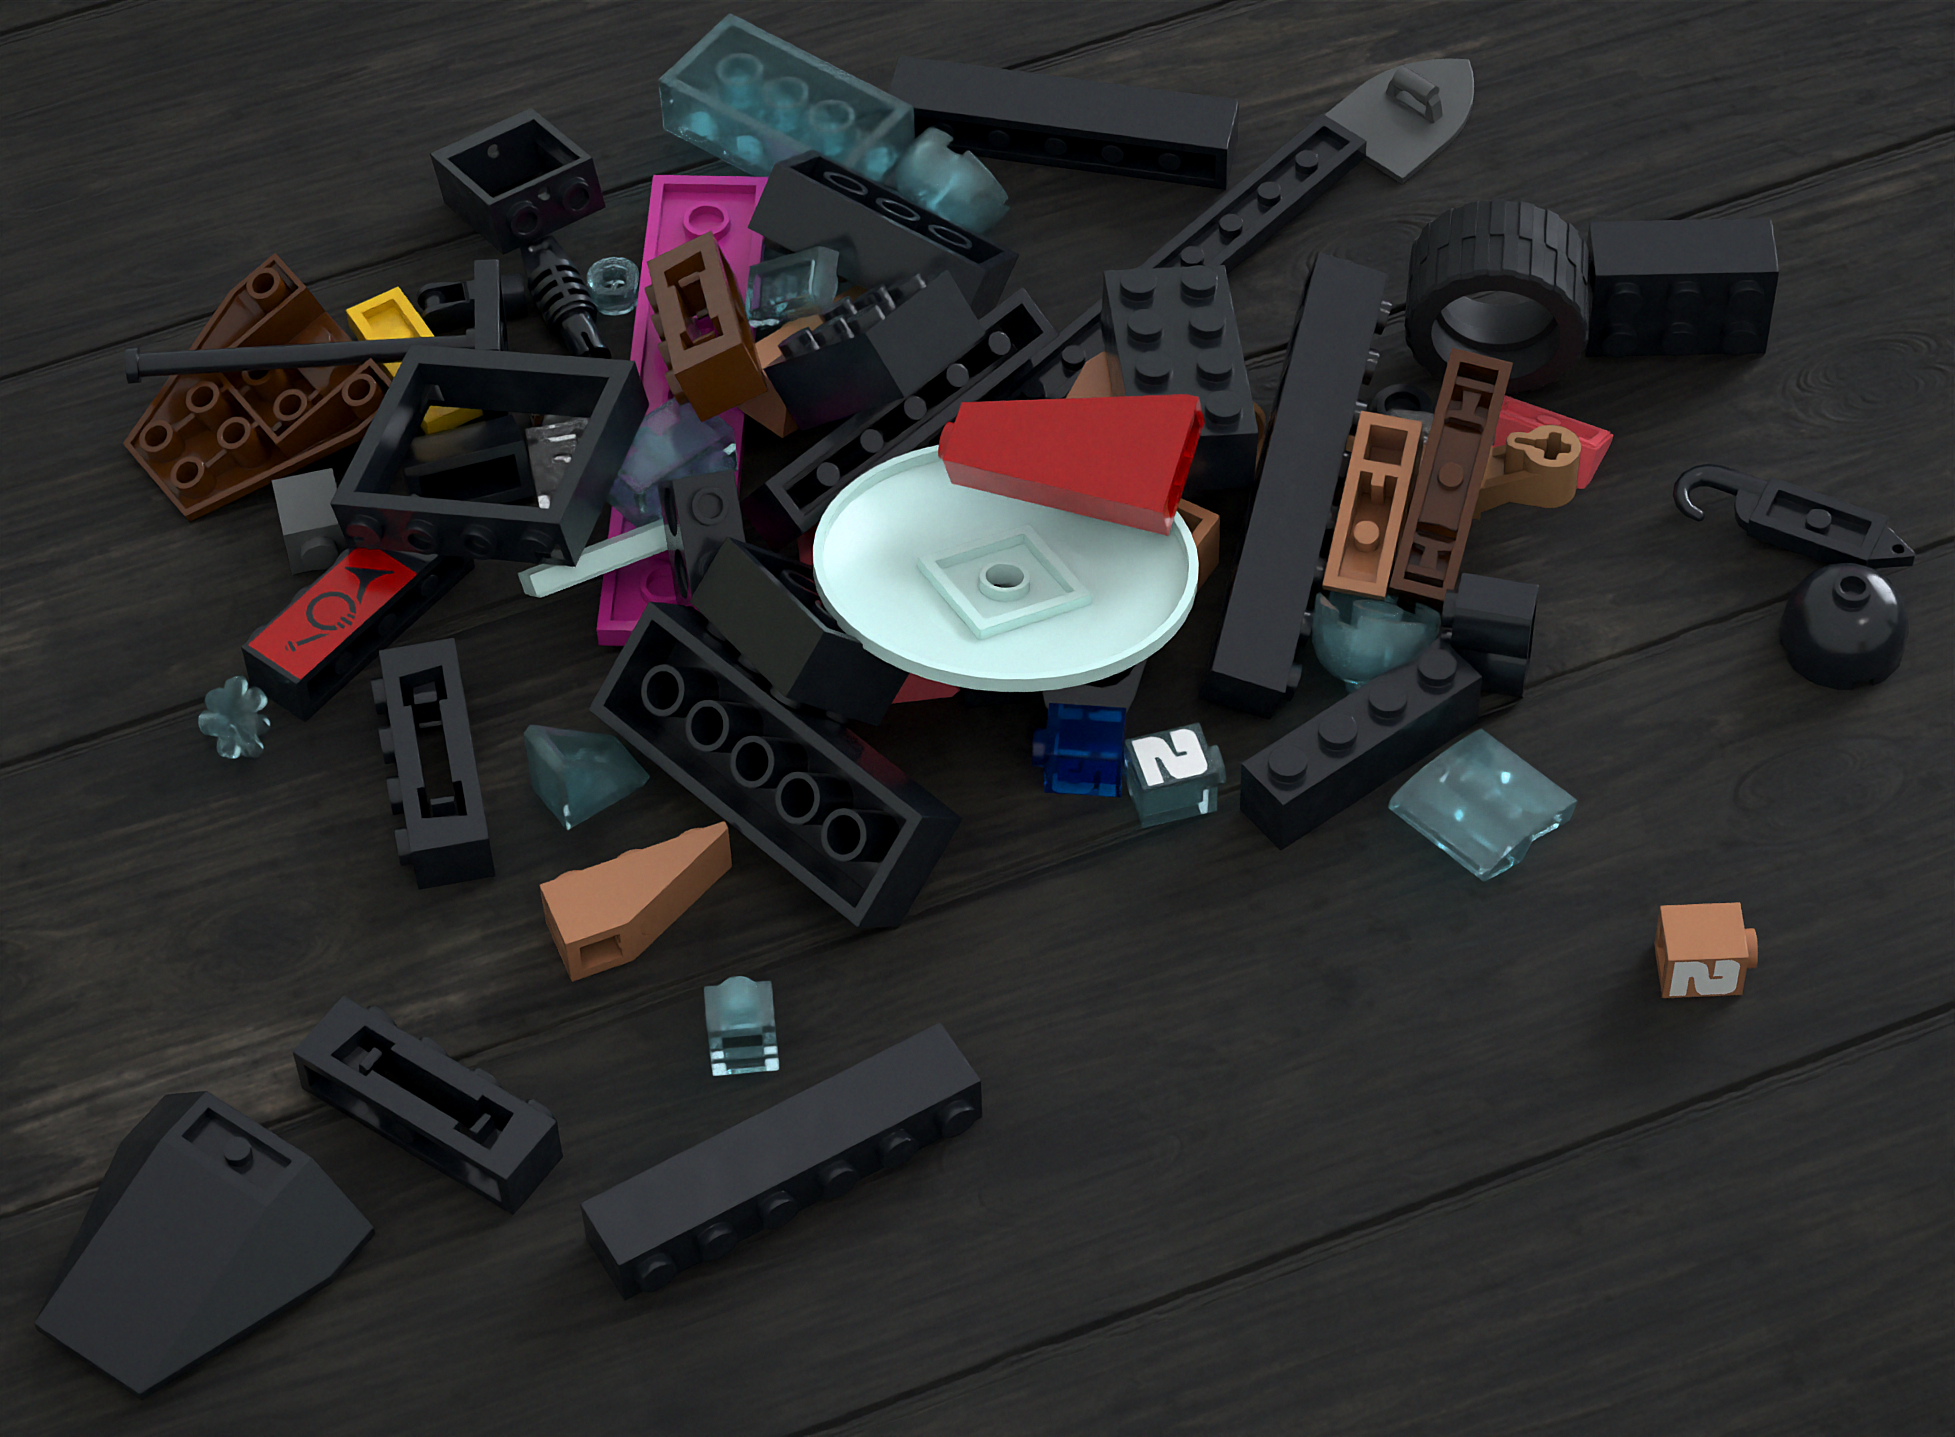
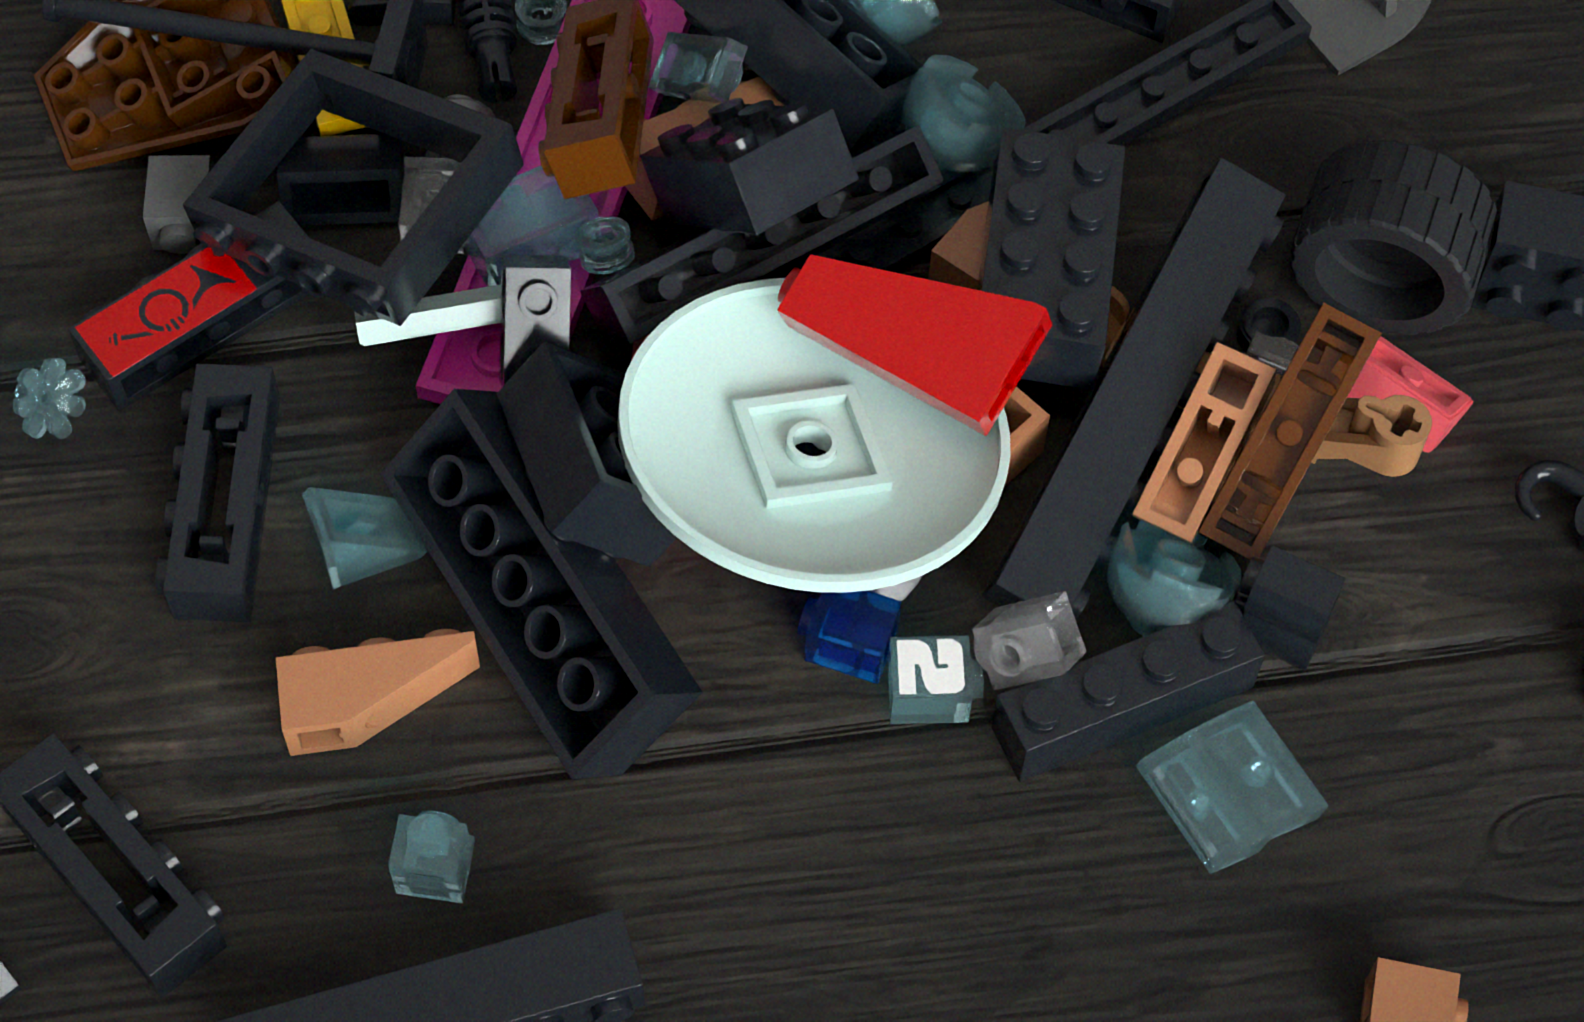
camera: 10 degrees right, 10 degrees up
none -> clear light blue bush [574,216,635,274]
none -> clear light blue cylinder [902,55,1025,172]
none -> clear brick [972,591,1087,690]

